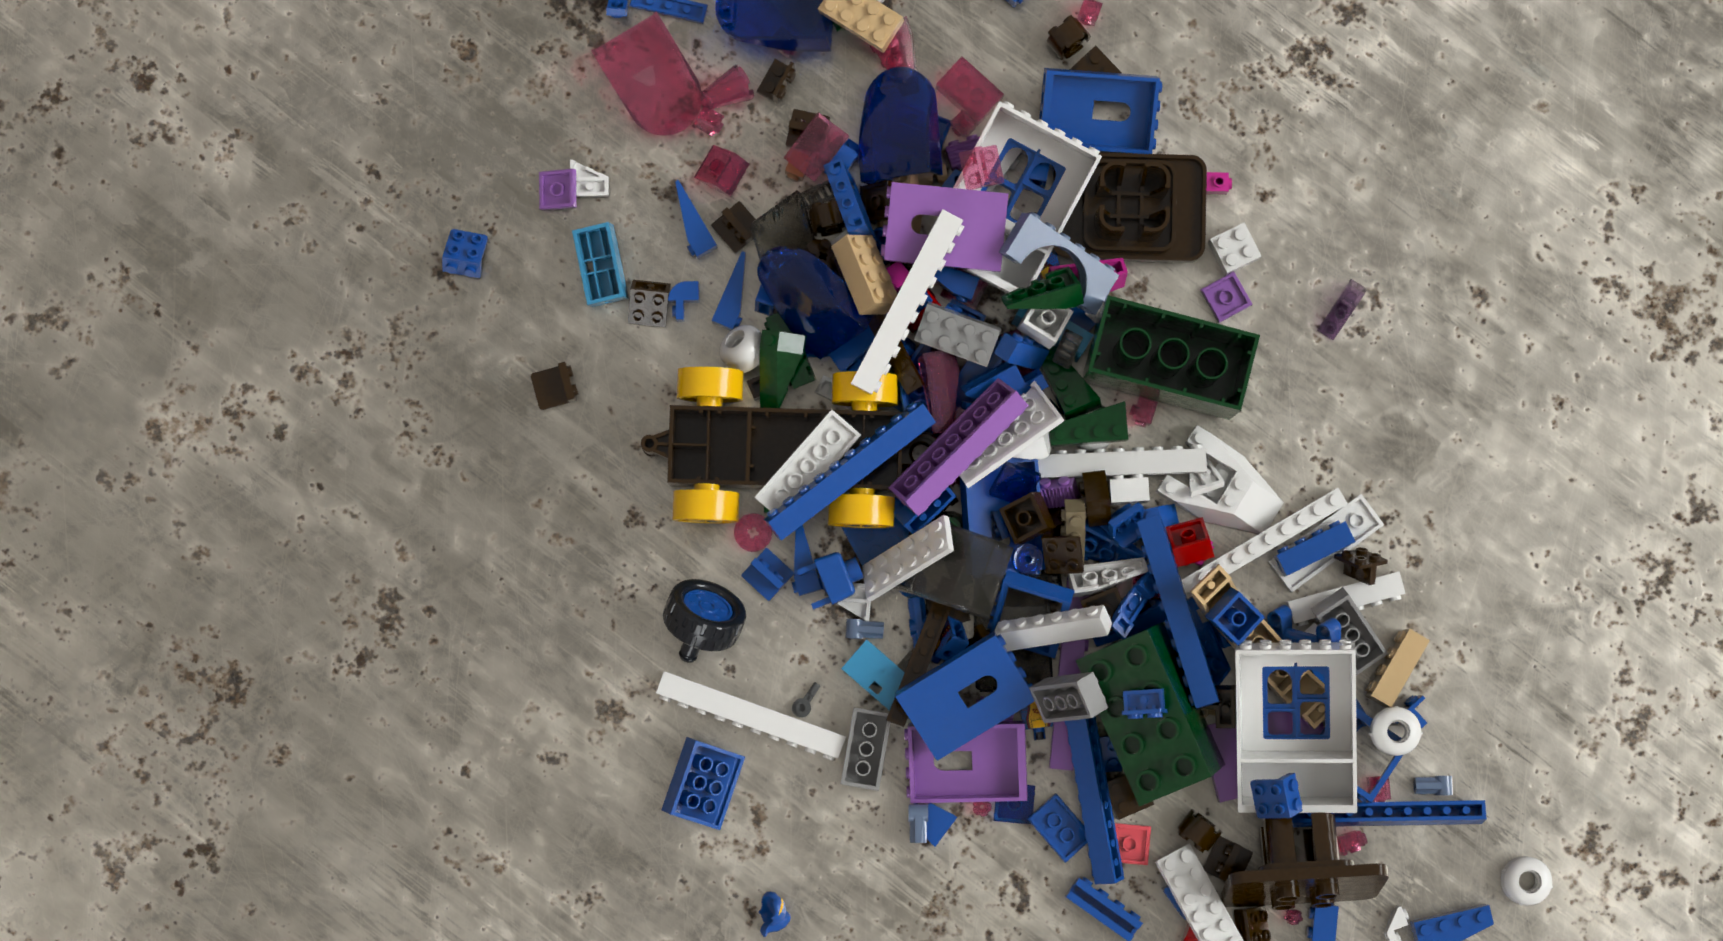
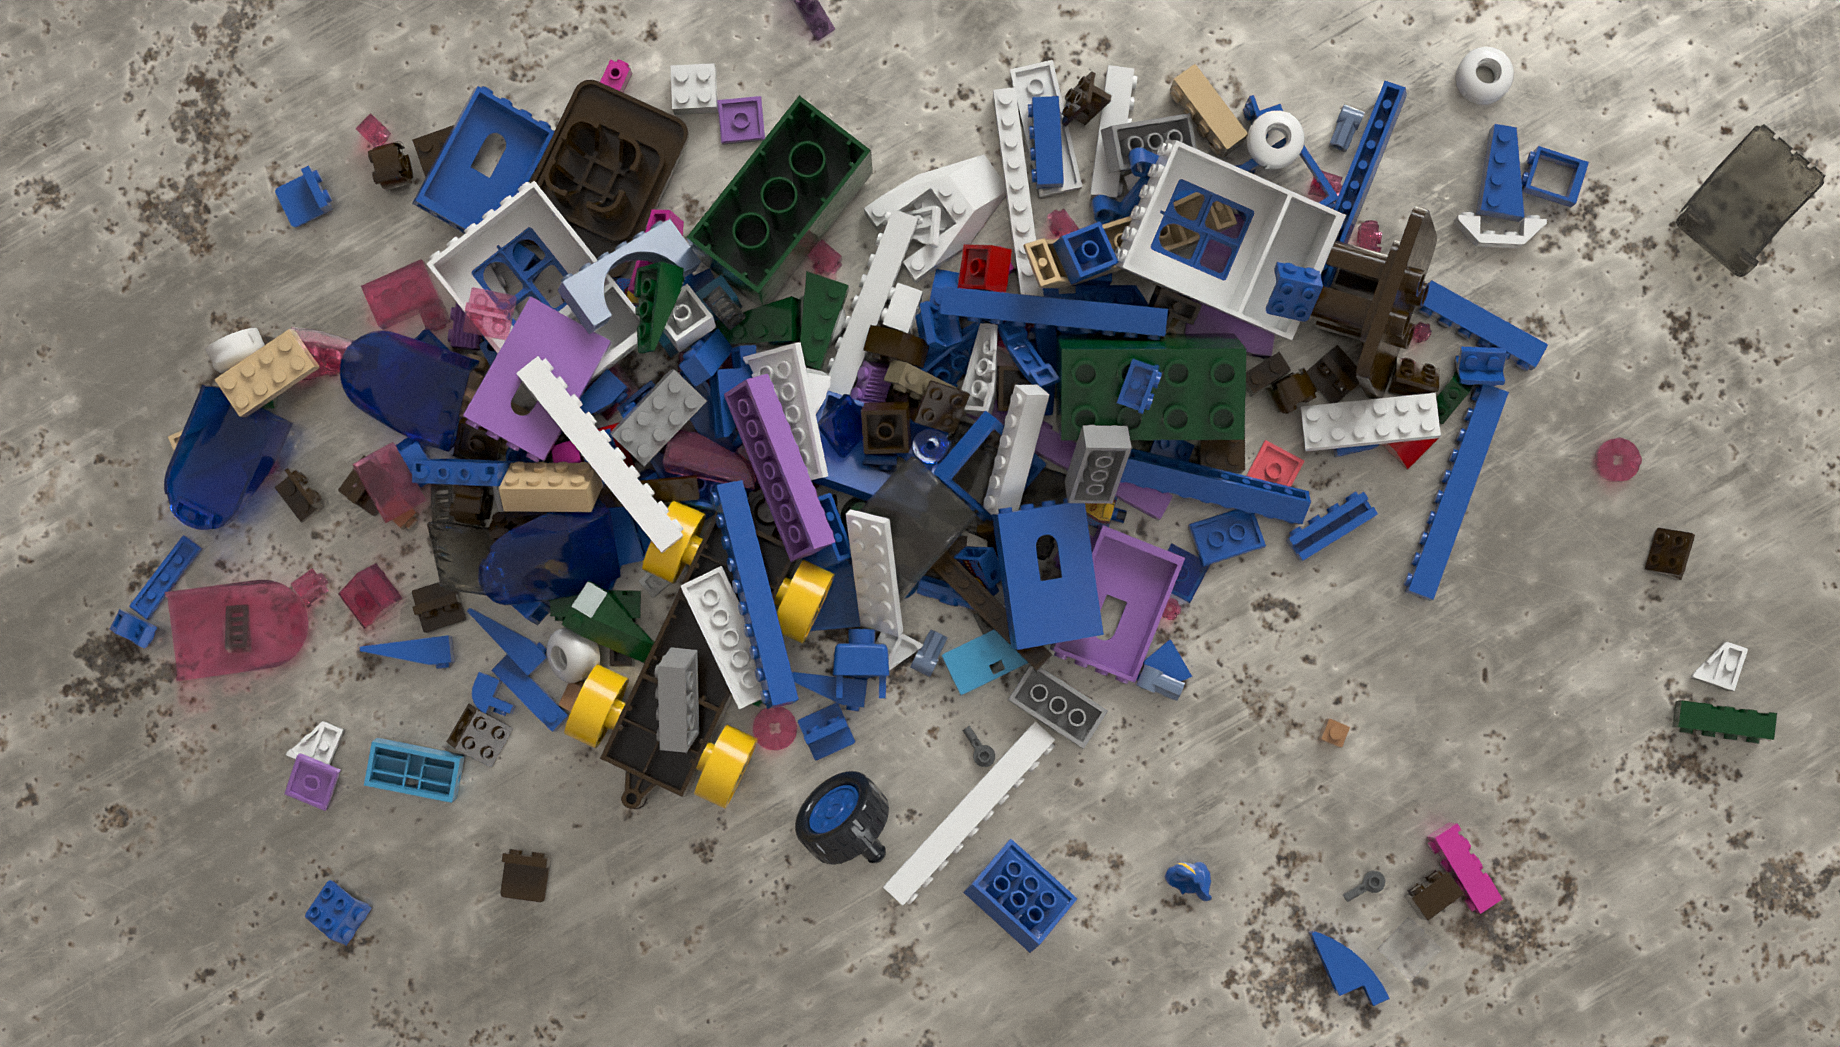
camera: 65 degrees left, 0 degrees up
clear pink cone [699,64,754,110] -> none
none -> clear smoke slope [225,604,251,653]
none -> blue slope [491,654,570,732]
none -> medium nougat brick [558,680,584,711]
none -> light grey brick [655,648,699,753]
none -> clear pink brick [1047,208,1079,237]
none -> dark brown brick [1246,351,1291,396]

